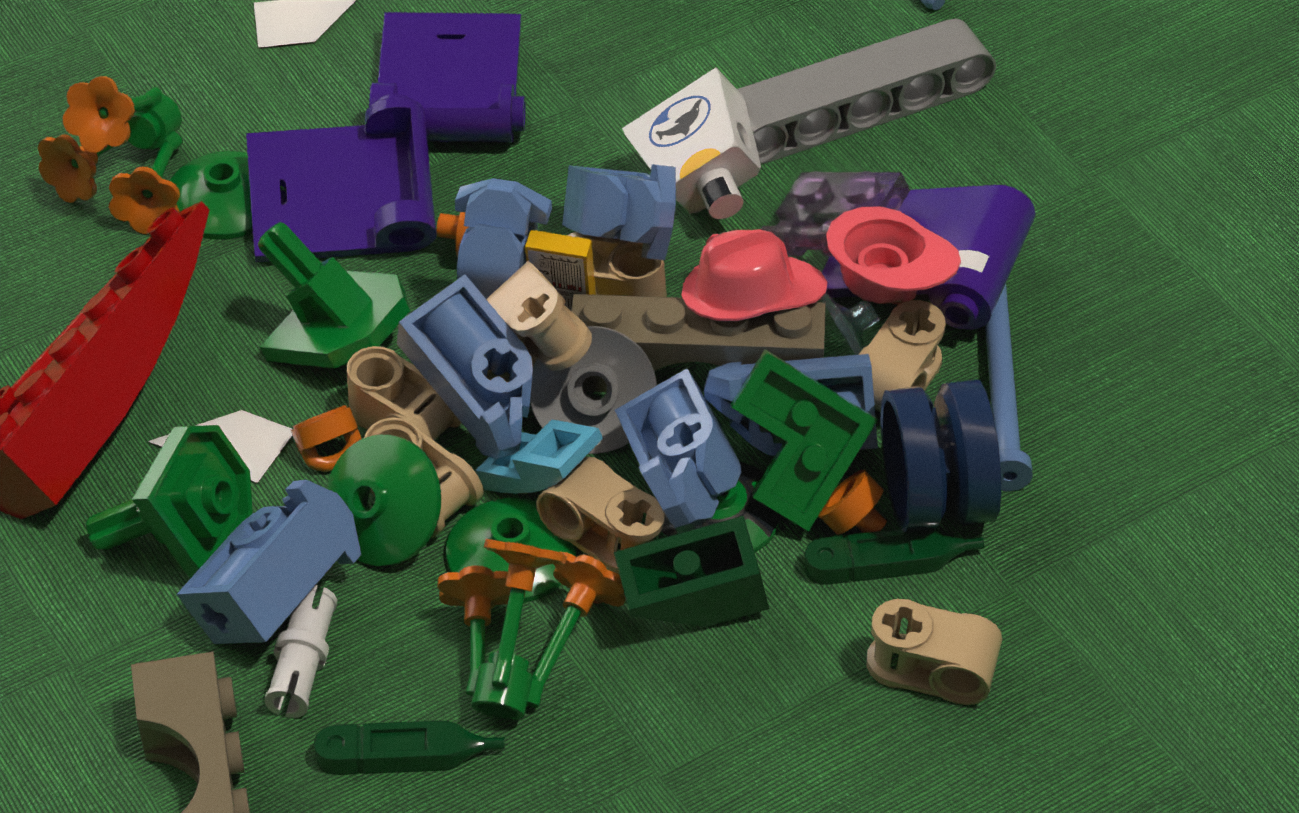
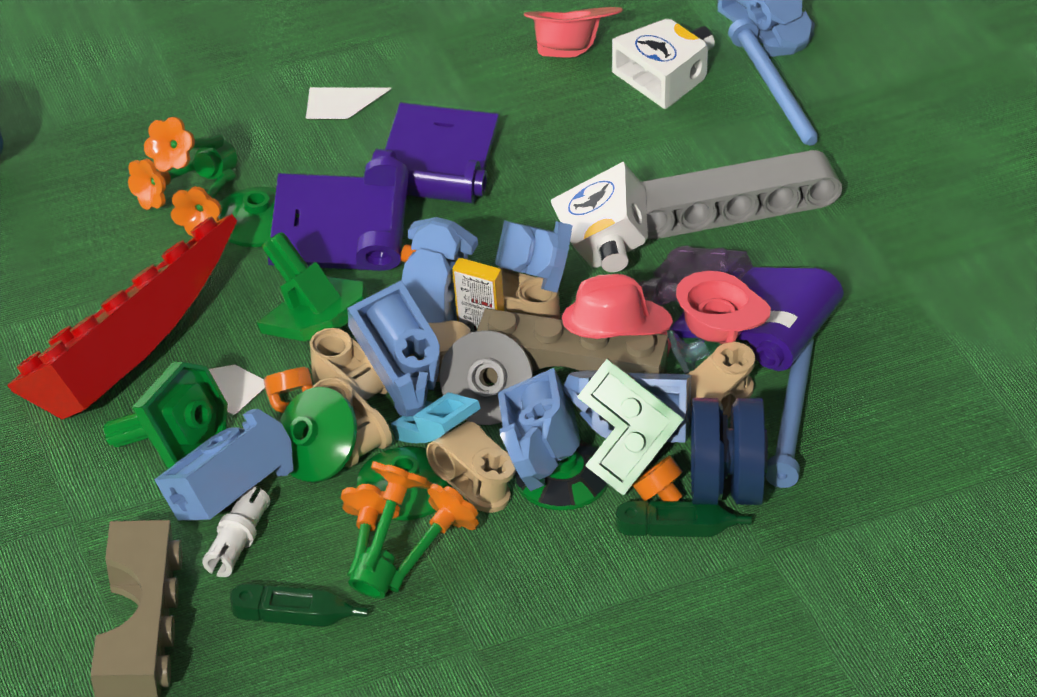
camera: 10 degrees right, 5 degrees down
tan piece [486,261,592,371] -> none
dark green slope [614,516,769,627] -> none
tan piece [866,599,1002,705] -> none

